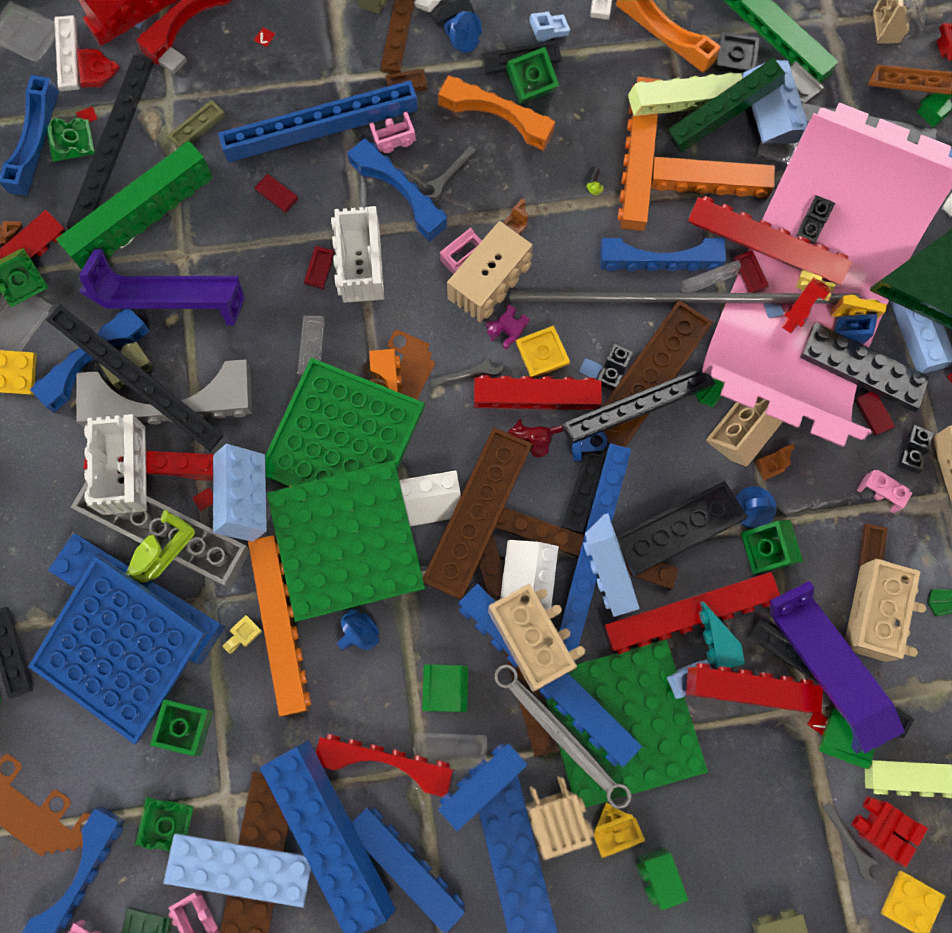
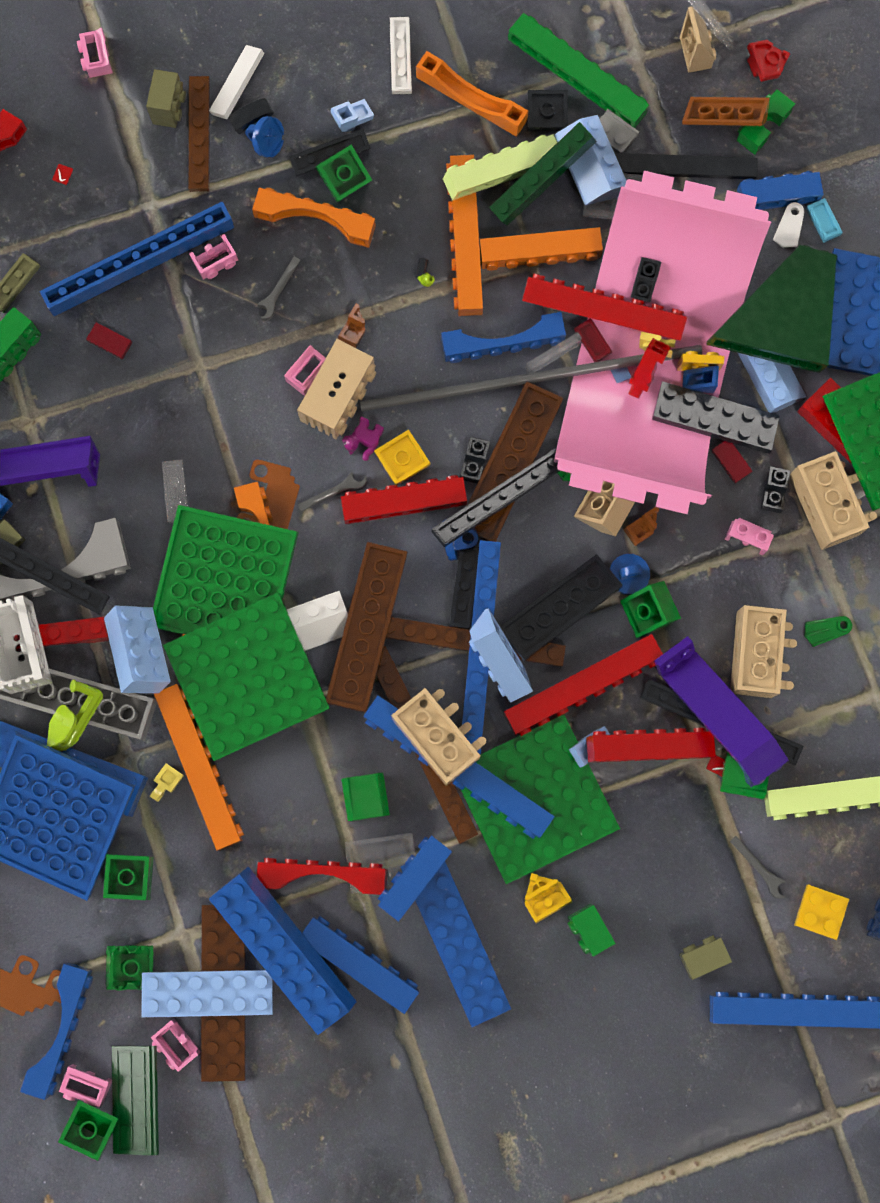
camera: 10 degrees left, 5 degrees up
red sticker [193,488,213,511] -> none
dark red tile [304,246,335,290] -> none
white piece [331,206,384,302] -> none
blue tile [337,609,380,651] -> none
blue arch [347,138,447,242] -> none
reddish brown tile [386,69,427,92] -> none
light grey piece [495,665,631,809] -> none
white slope [500,540,558,610] -> none
dark red animal [508,419,564,458] -> none
tan piece [525,776,594,860] -> none
medium blue sticker [579,358,602,379] -> none
teal slope [699,602,745,669] -> none
red hips [851,797,928,867] -> none
reddish brown tile [858,523,888,566] -> none

